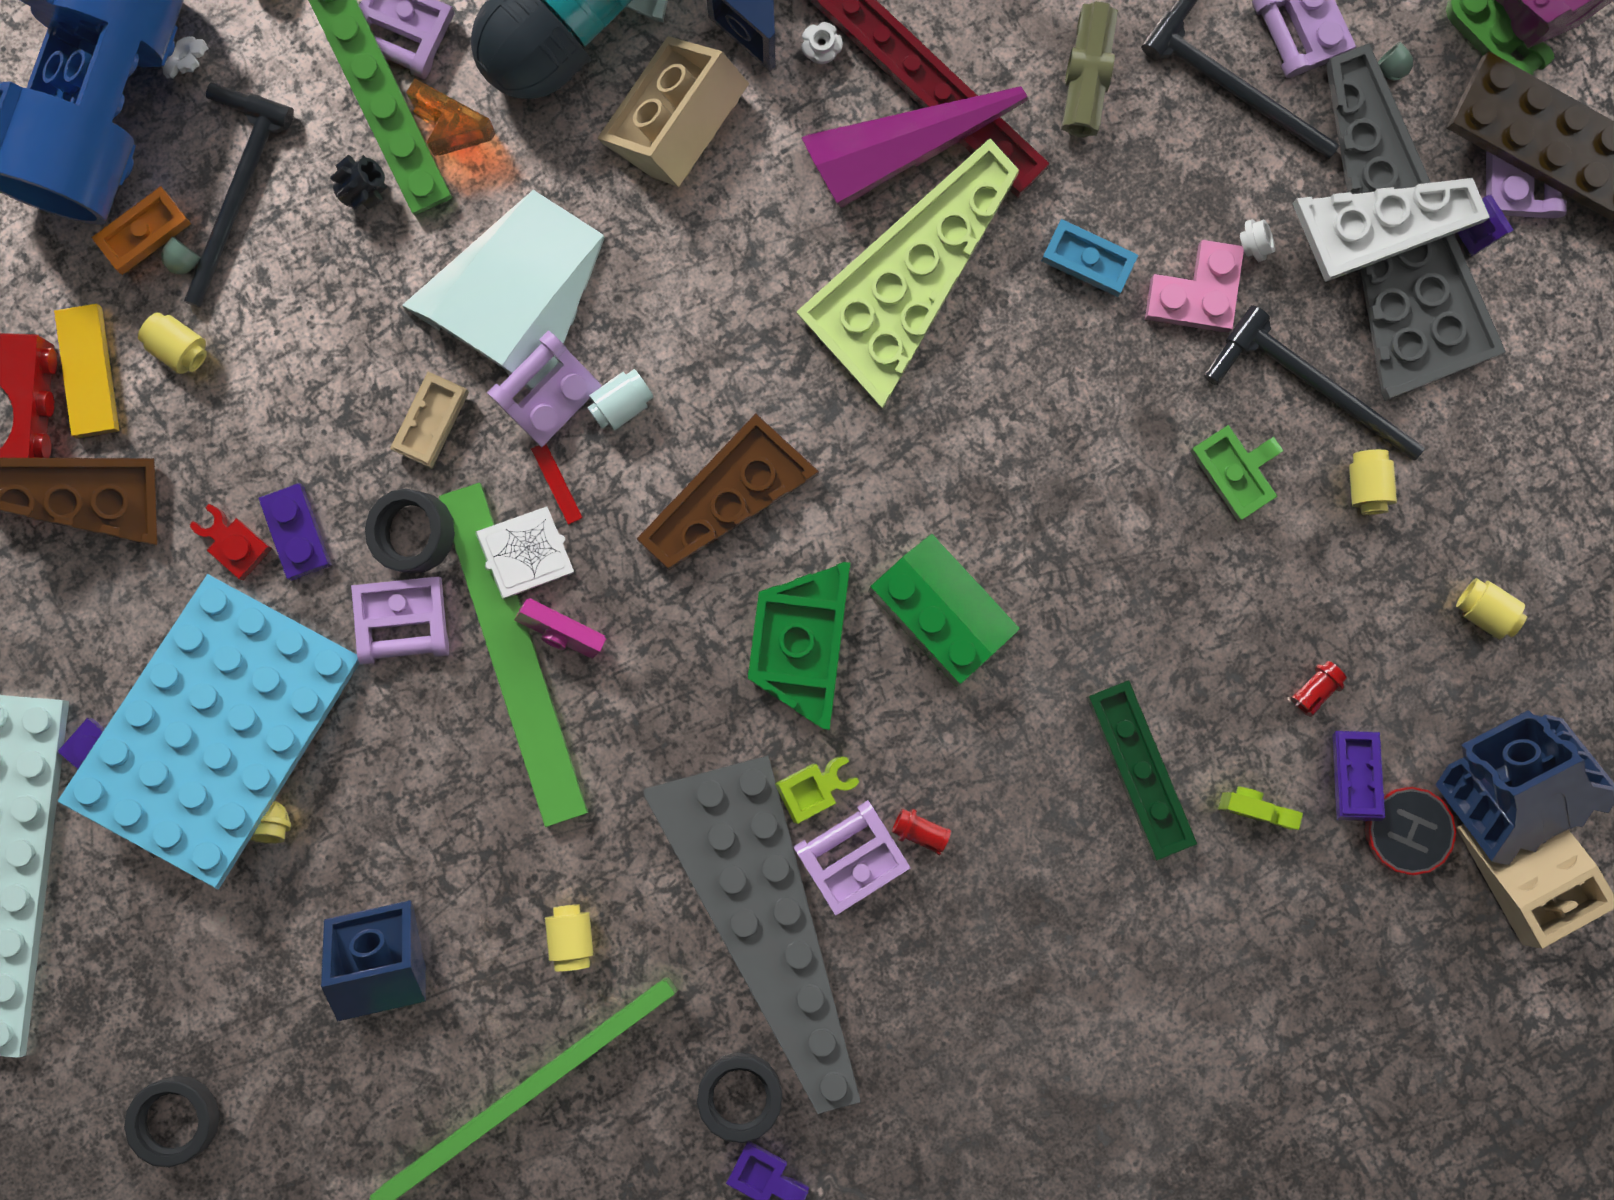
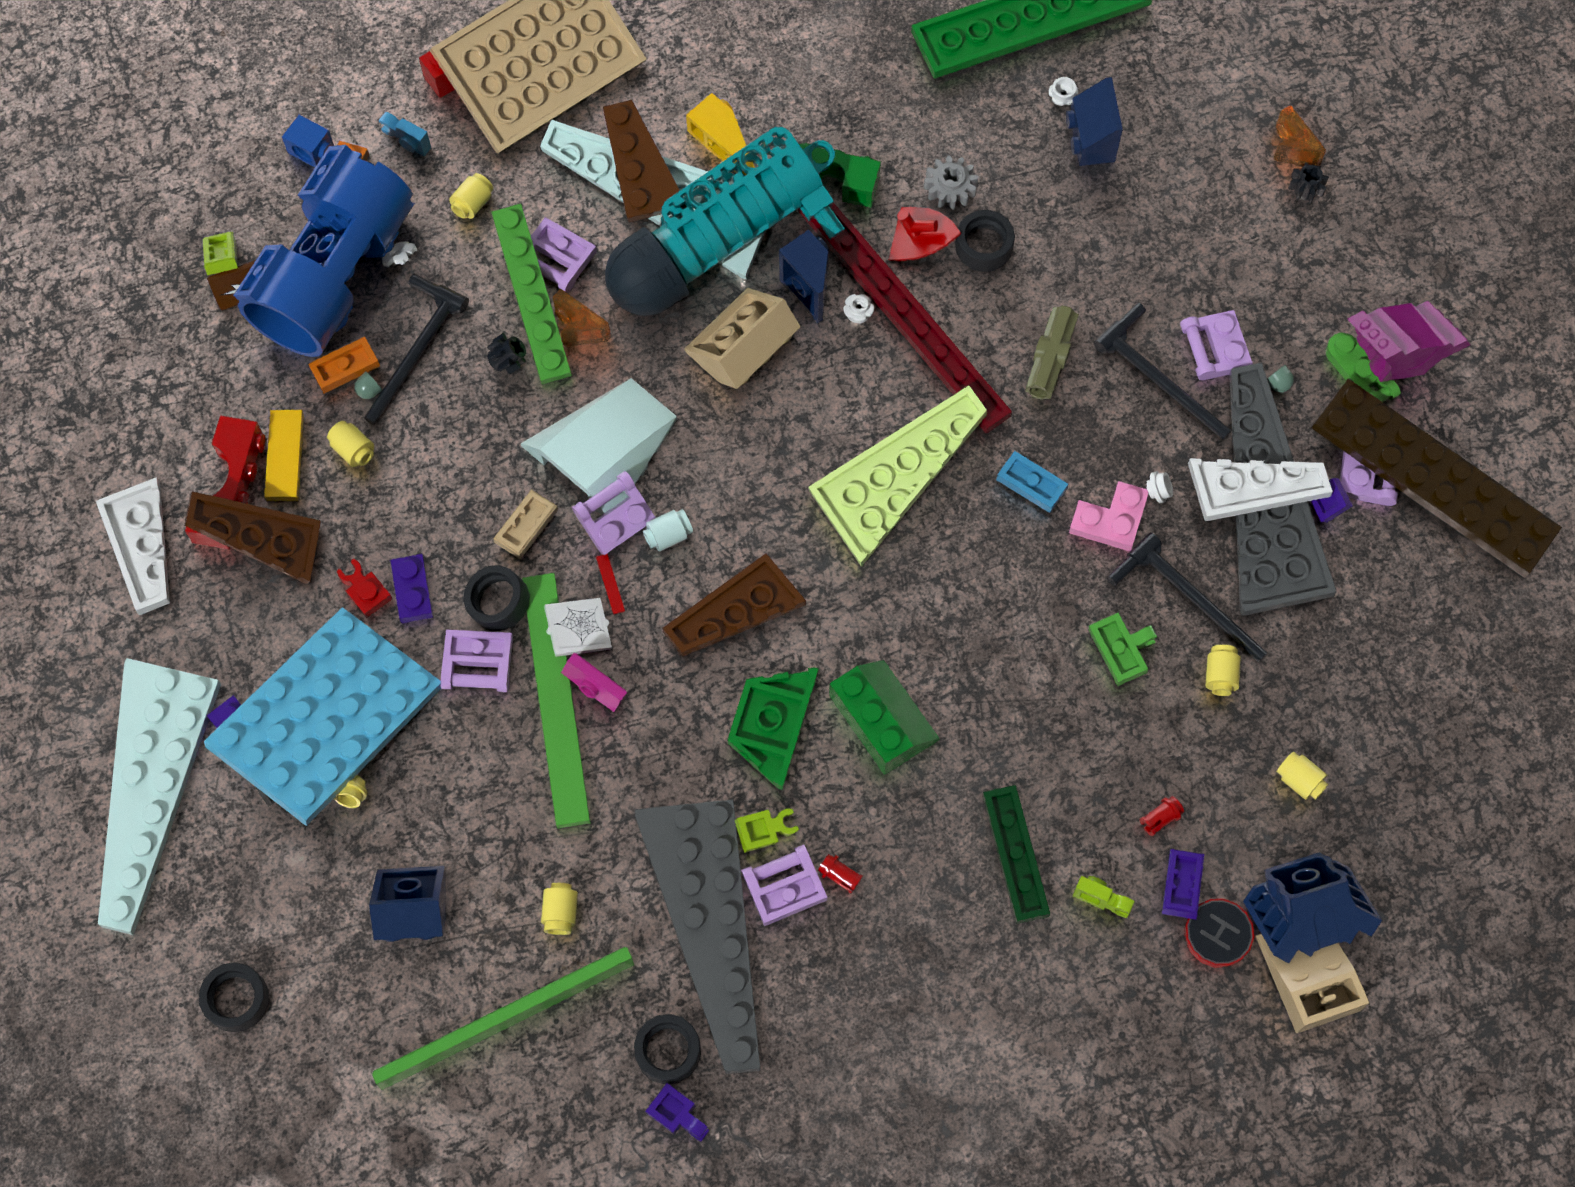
camera: 15 degrees right, 15 degrees down
magenta wedge [802,86,1028,208] -> none

